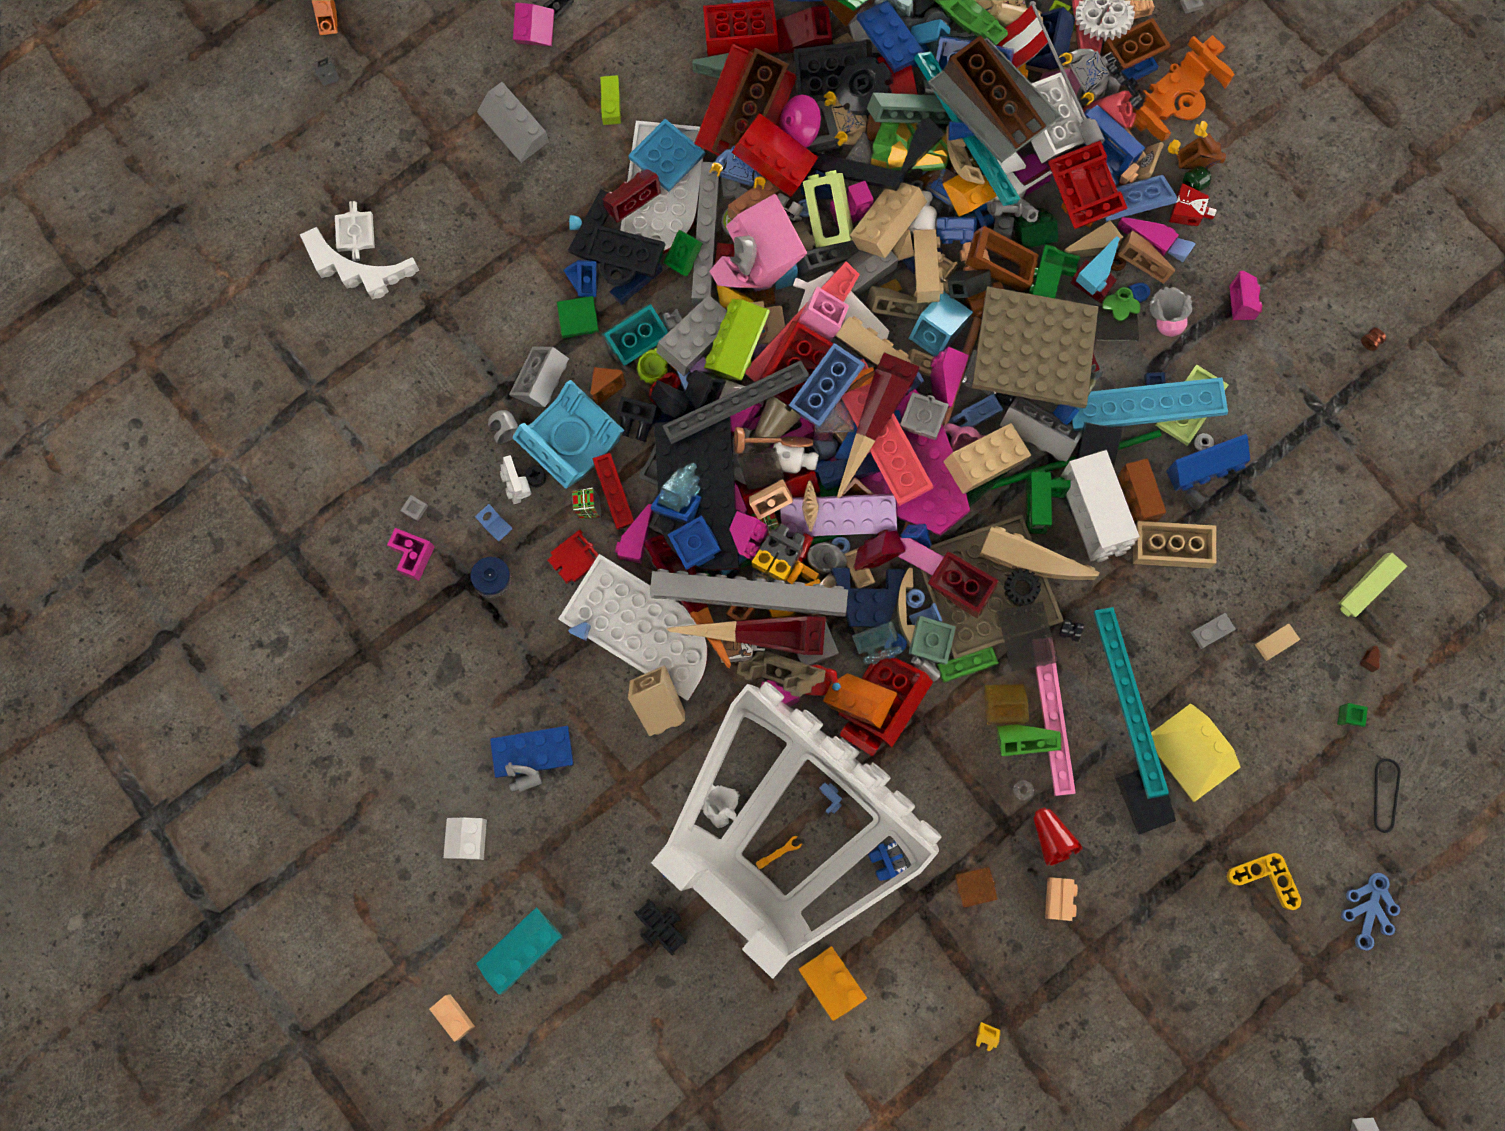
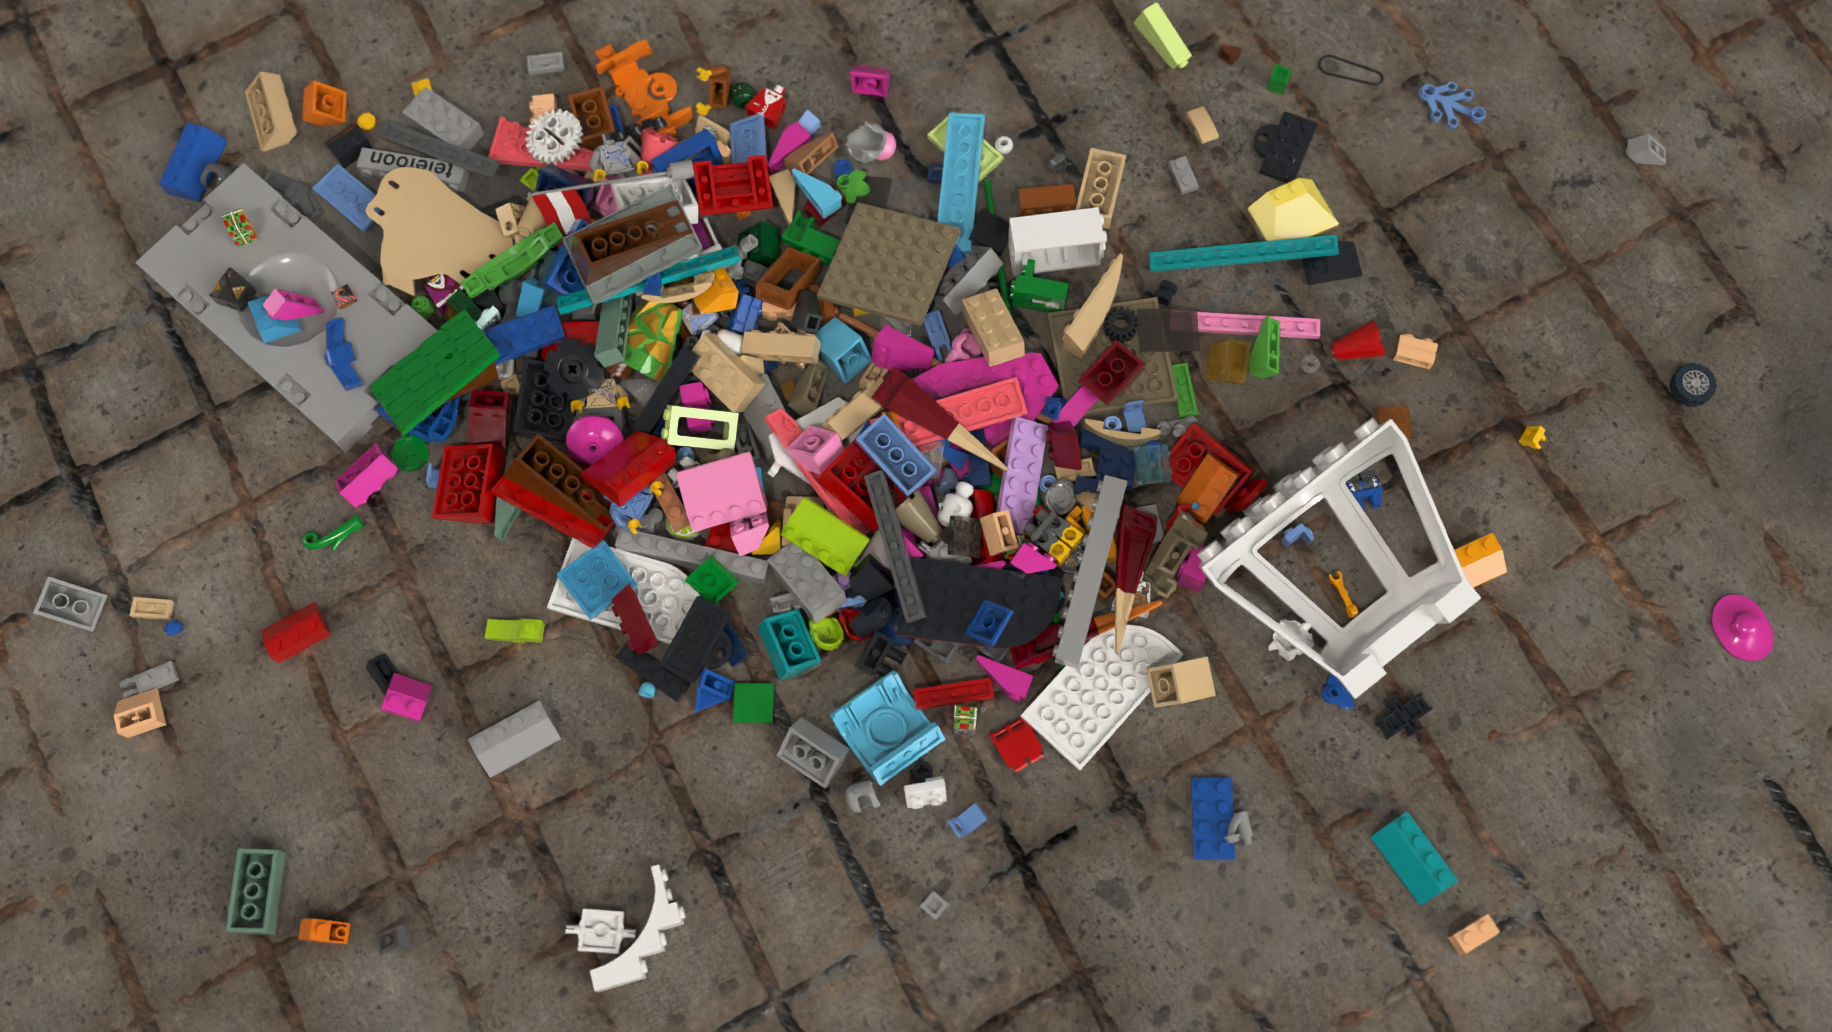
camera: 80 degrees left, 5 degrees down
dark pink brick [387,528,435,581] -> none
white slope [443,818,487,860] -> none
dark blue piece [471,557,511,598] -> none
medium blue slope [568,622,591,641] -> none
dark orange slope [590,367,626,406] -> none
clear light blue brick [658,463,700,512] -> none
blue panel [668,515,721,569] -> none
light grey hair [730,235,757,276] -> none
nougat piece [734,427,813,454] -> none
tan hair [802,481,819,532] -> none
light grey plate [900,392,949,440] -> none
black slope [901,117,945,175] -> none
sand green plate [909,616,956,665] -> none
blue slope [1166,434,1250,491] -> none
yellow beam [1227,853,1301,910] -> none
none -> black plate [1253,111,1318,183]

